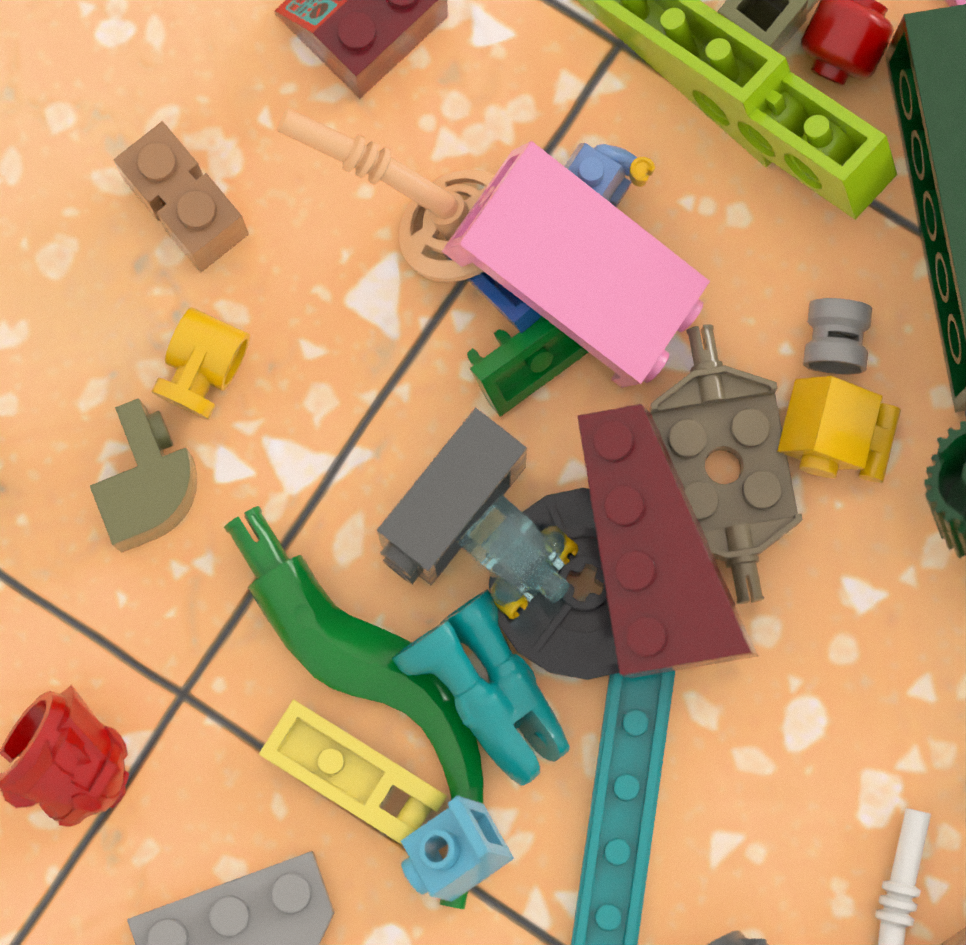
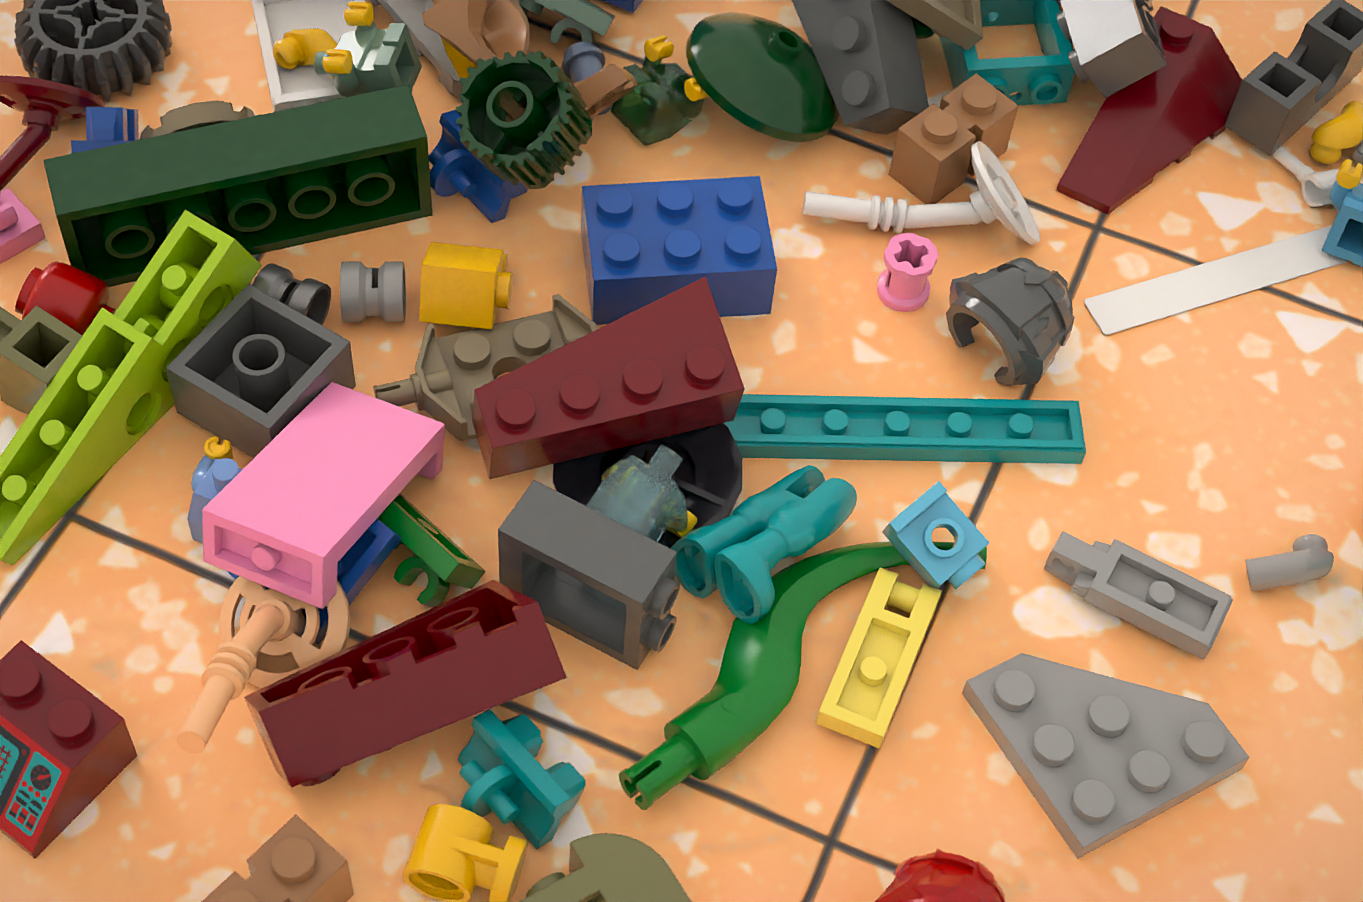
camera: 105 degrees left, 25 degrees down
none -> dark grey brick [166,284,356,458]
none -> dark red wedge [244,579,567,788]
none -> flat silver wheel [252,263,331,326]
none -> teal hips [457,709,586,849]
none -> blue brick [581,176,777,325]
none -> bright pink bush [877,233,938,312]

